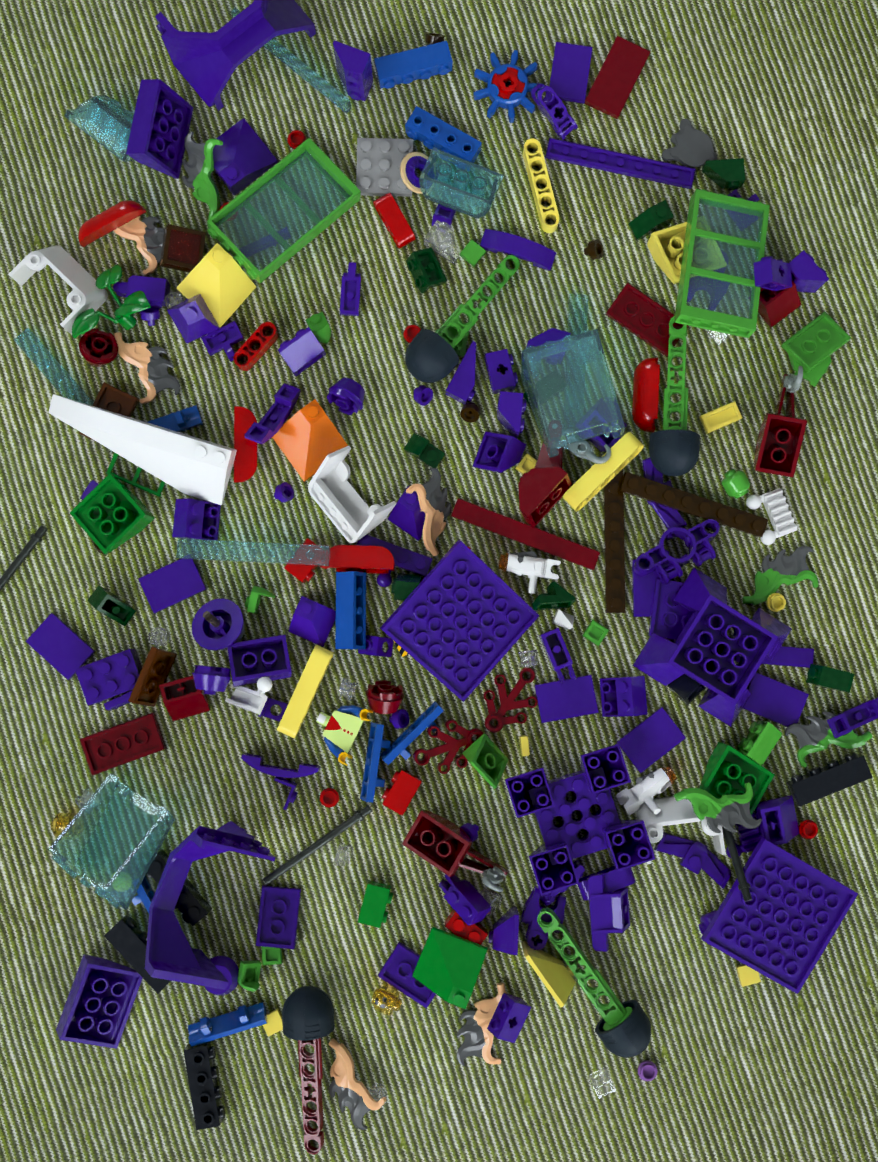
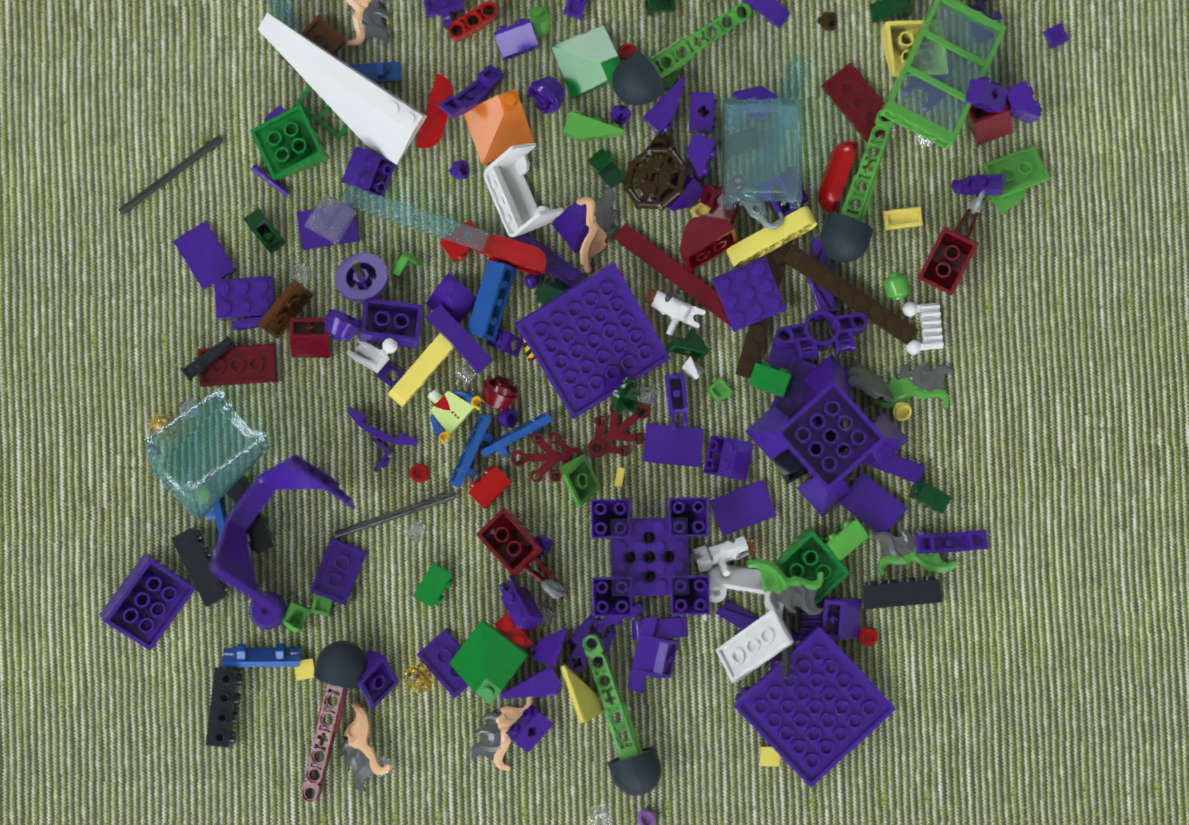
camera: 20 degrees right, 0 degrees up
none -> black pin [180,336,235,382]
none -> dark purple piece [251,164,291,197]
none -> clear slope [304,193,357,246]
none -> dark purple slope [357,649,399,709]
none -> dark purple tile [426,304,493,374]
none -> dark purple slope [500,666,563,699]
none -> slope [551,25,621,99]
none -> bright green slope [563,110,624,142]
none -> dark green plate [612,376,640,414]
none -> dark brown plate [623,145,689,211]
none -> dark red bracket [700,183,725,208]
none -> dark purple plate [712,257,787,332]
none -> white tile [716,609,793,683]
none -> green brick [748,362,795,399]
none -> dark grey tile [847,360,893,402]
none -> dark purple hinge [951,174,1006,195]
none -> dark purple tile [1043,23,1069,49]

